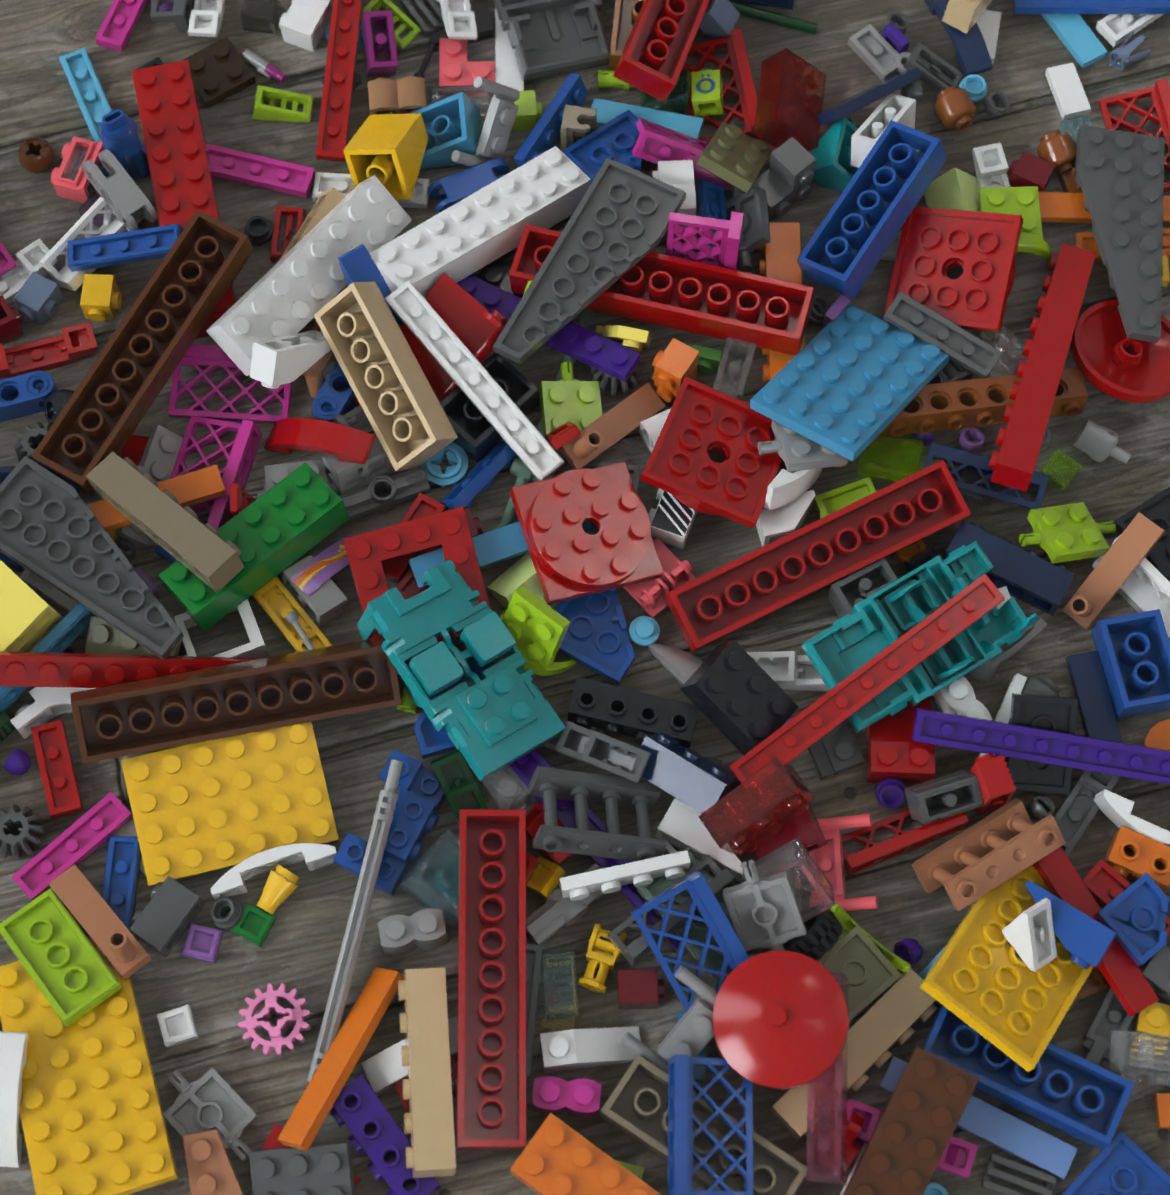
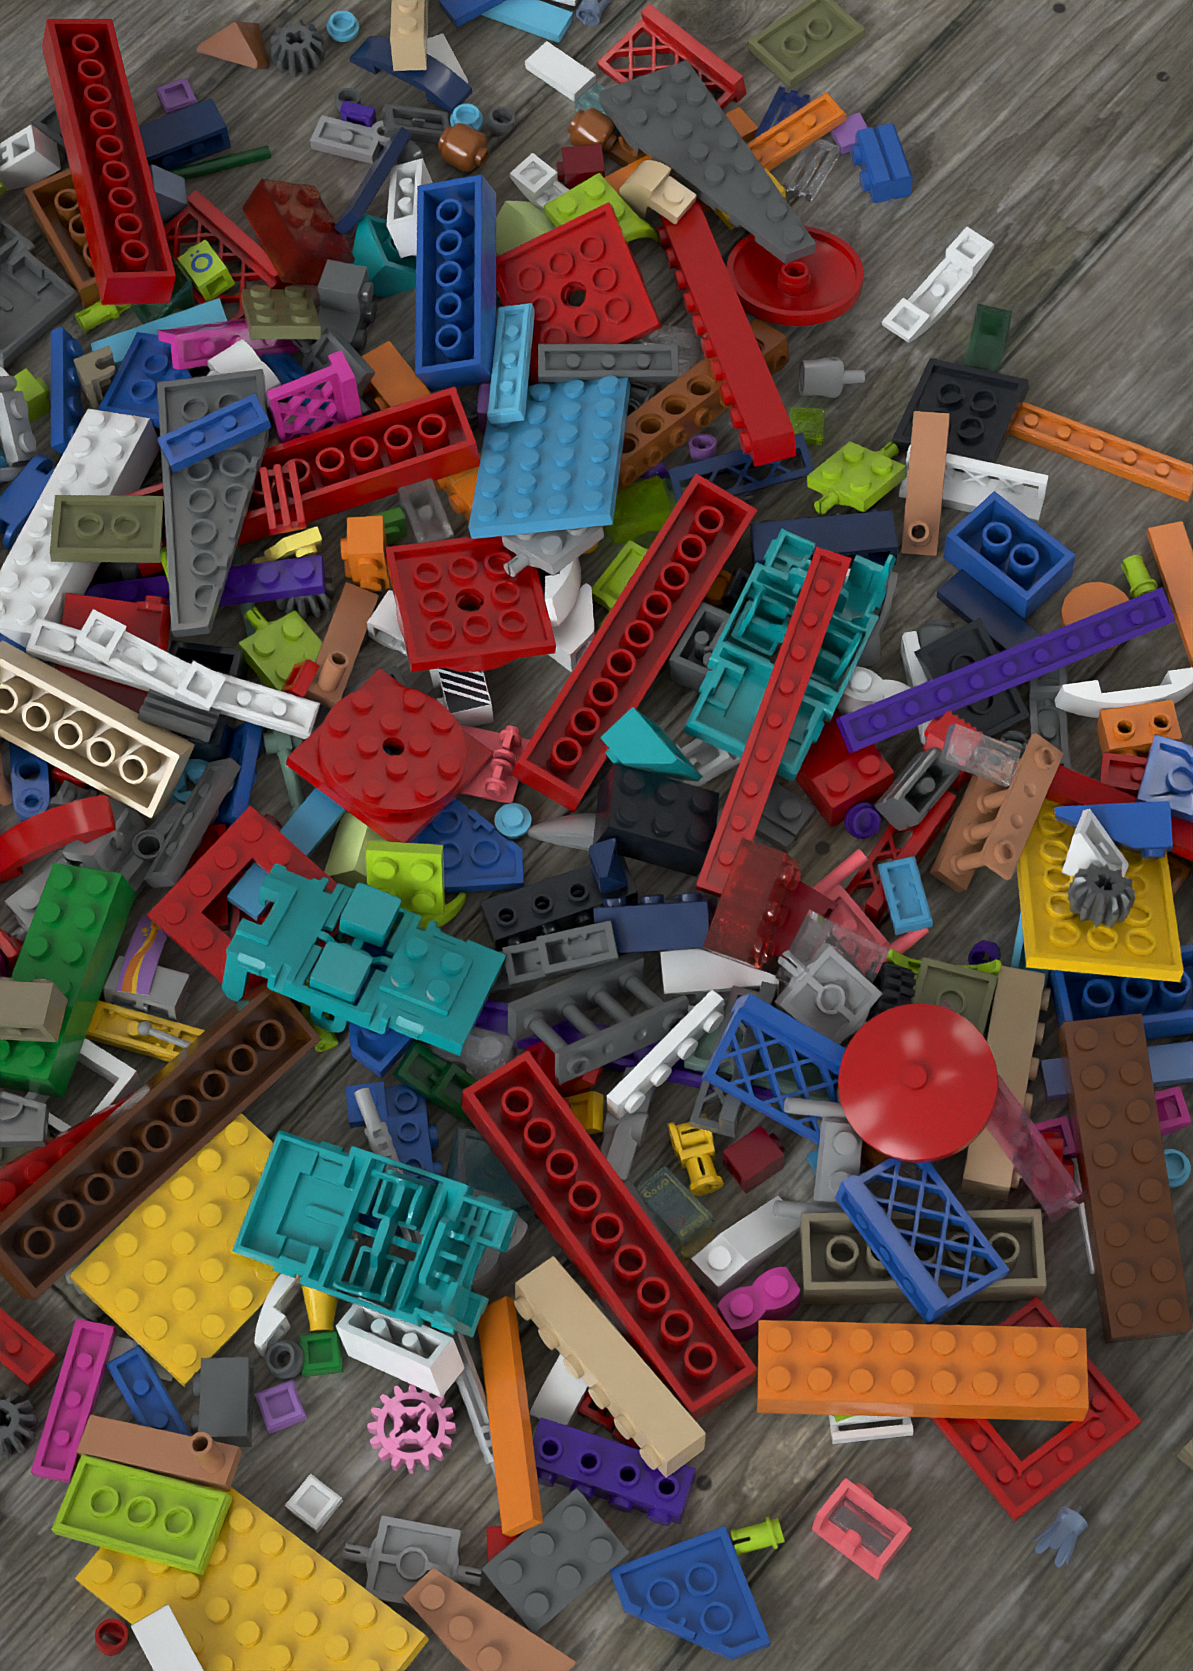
camera: 30 degrees left, 5 degrees down
none -> olive plate [50,495,164,563]
none -> white slope [76,609,226,711]
none -> dark grey tile [138,688,221,742]
none -> dark grey plate [143,758,241,888]
none -> blue plate [157,393,272,473]
none -> teal piece [232,1130,519,1338]
none -> red tile [259,461,307,535]
none -> white brick [336,1298,465,1398]
none -> medium azure tile [487,303,535,424]
none -> dark blue slope [589,838,628,894]
none -> teal slope [600,707,703,782]
none -> tan brick [618,160,697,225]
none -> dark azure plate [878,856,933,935]
none -> clear plate [940,724,1021,787]
none -> dark grey gear [1067,863,1135,928]

